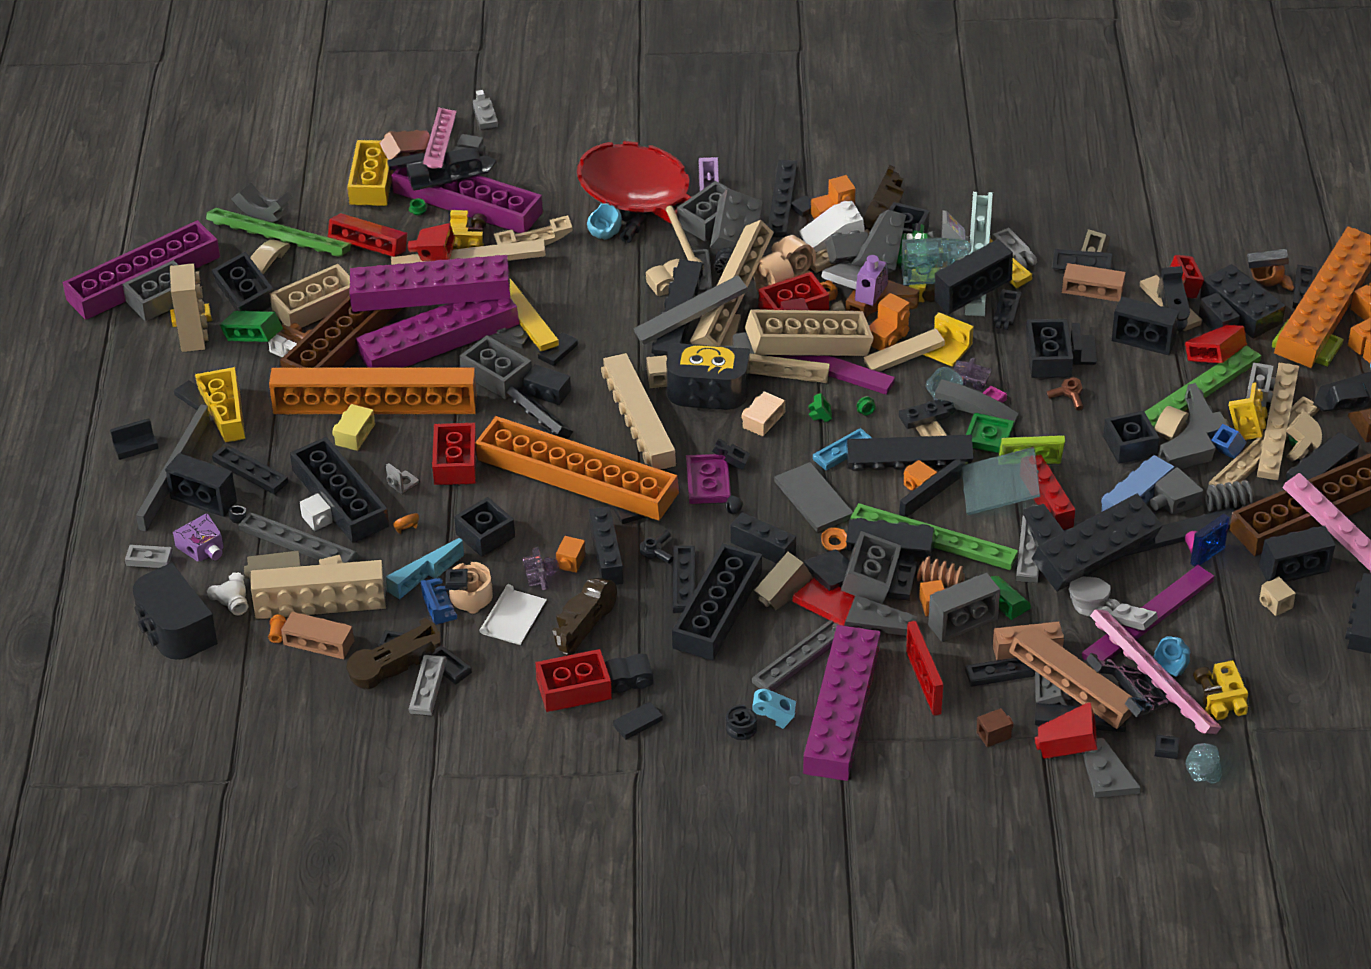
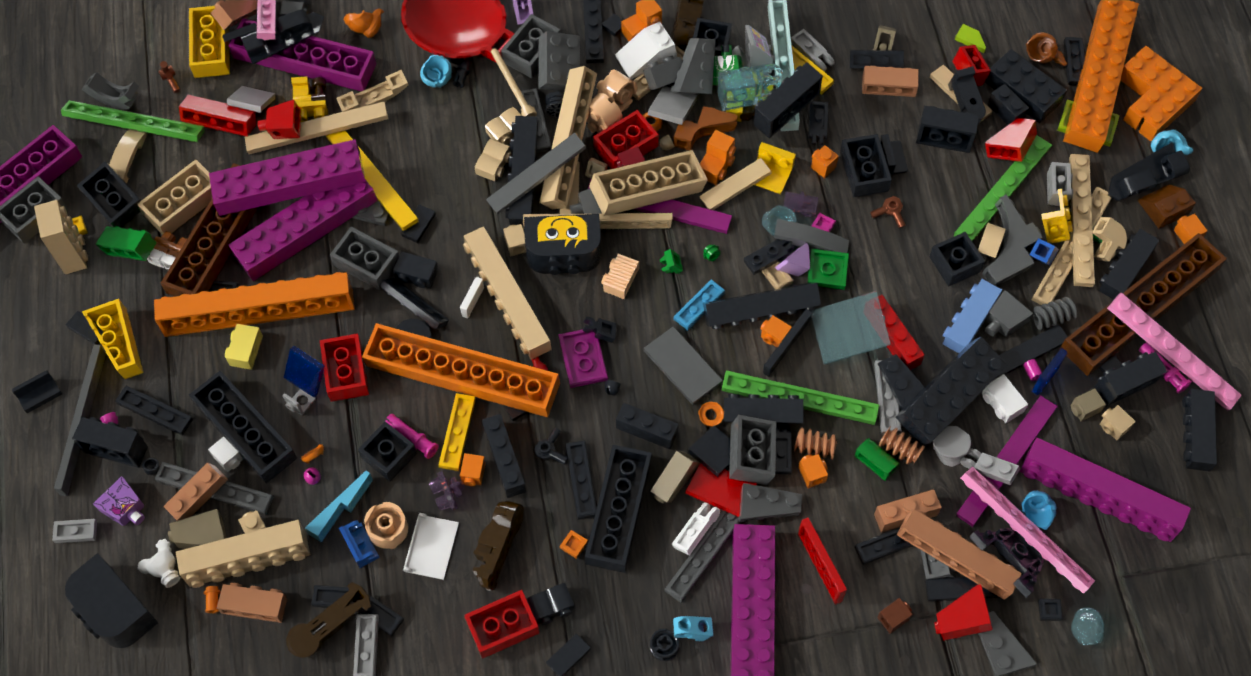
camera: 10 degrees left, 20 degrees up
green plate [409,198,427,216] -> none
black tile [445,569,468,590] -> none
medium lavender torso [855,255,888,306] -> none
dark grey brick [928,573,1000,642] -> none
lime tile [998,436,1065,466] -> none
yellow hips [1193,661,1248,720] -> none
black tile [1247,249,1289,269] -> none
none -> copper piece [158,61,180,93]
none -> nougat brick [164,463,228,521]
none -> light grey tile [227,86,275,112]
none -> clear blue tile [284,346,325,398]
none -> dark pink hinge [304,467,321,485]
none -> orange hair [343,9,384,38]
none -> dark pink pin [385,413,439,459]
none -> yellow plate [439,393,476,471]
none -> white tile [460,277,484,318]
none -> tan brick [475,139,512,182]
none -> orange plate [560,530,588,559]
none -> white hinge [672,503,720,556]
none -> lavender slope [775,243,810,277]
none -> orange brick [811,145,839,179]
none -> nougat piece [879,426,925,465]
none -> lime tile [955,24,986,53]
none -> white brick [982,374,1028,424]
none -> magenta brick [1019,438,1191,542]
none -> dark tan brick [1070,389,1106,422]
none -> dark pink pin [1139,342,1192,394]

